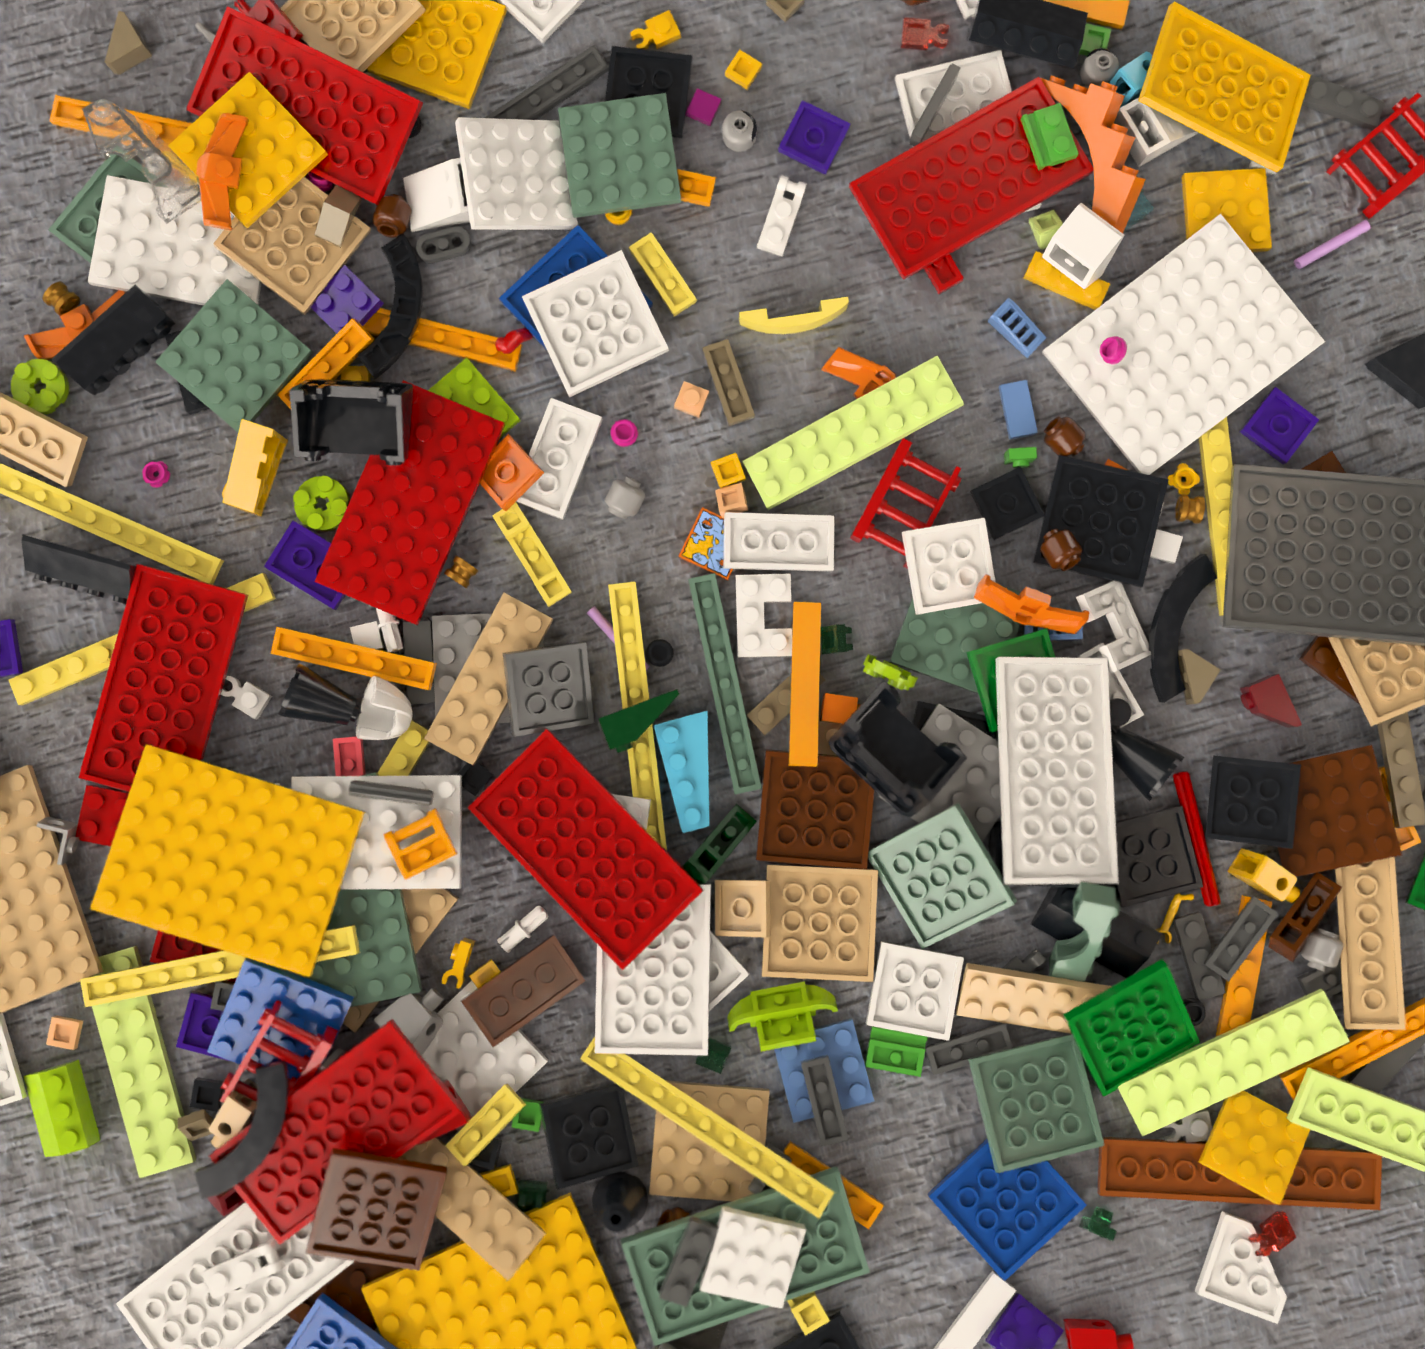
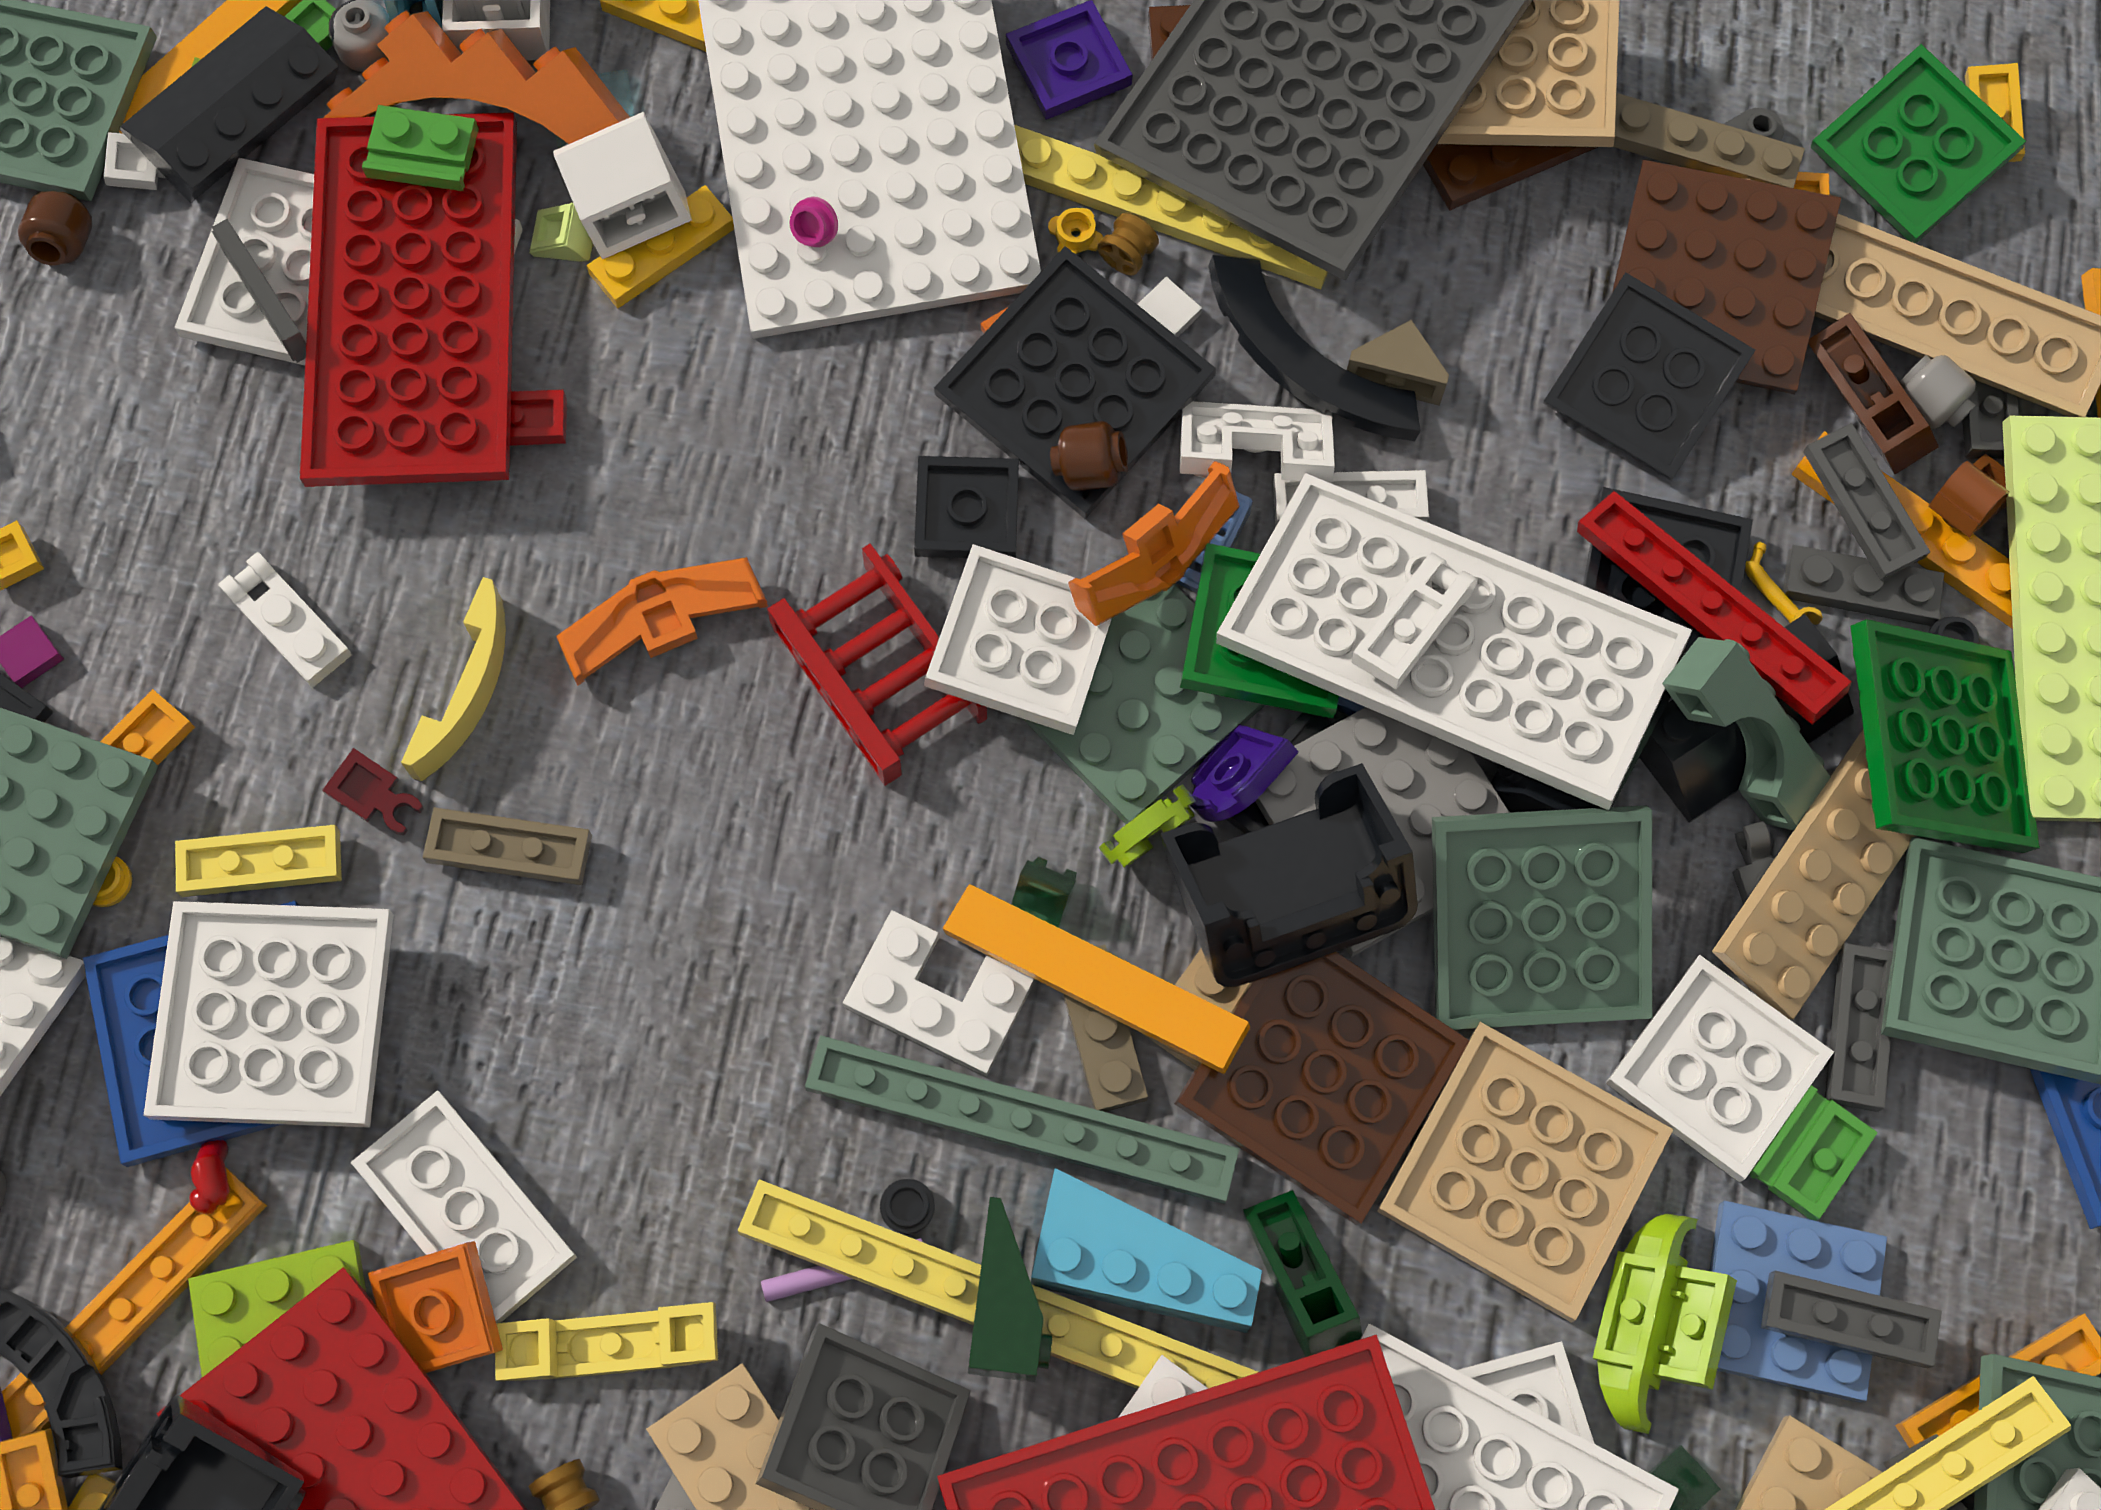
camera: 65 degrees left, 15 degrees down
light grey head [605,476,645,519] -> none
dark pink plate [611,419,638,447] -> none
light nougat plate [674,381,709,418] -> none
tile [678,507,733,581] -> none
yellow plate [711,453,746,489] -> none
light nougat plate [715,483,748,518] -> none
tan plate [715,879,771,938] -> none
light grey head [722,110,757,152] -> none
white plate [723,512,834,572] -> none
yellowish green plate [742,355,964,510] -> none
dark purple plate [778,100,851,175] -> none
orange brick [820,693,861,724] -> none
clear red plate [901,17,949,50] -> none
medium blue slope [988,298,1046,358] -> none
medium blue tile [998,380,1038,440] -> none
bright green plate [1004,447,1037,468] -> none
reddish brown head [1044,416,1085,457] -> none
black plate [1109,698,1131,726] -> none
black cone [1111,728,1185,801] -> none
red axle [1173,771,1221,907] -> none
yellow torso [1227,848,1300,903] -> none
dark red slope [1240,674,1302,728] -> none
none -> dark red plate [322,748,424,835]
none -> dark purple tile [1191,724,1299,822]
none -> white plate [1352,552,1478,690]
none -> red plate [1577,491,1852,724]
none -> dark orange plate [1928,454,2009,537]

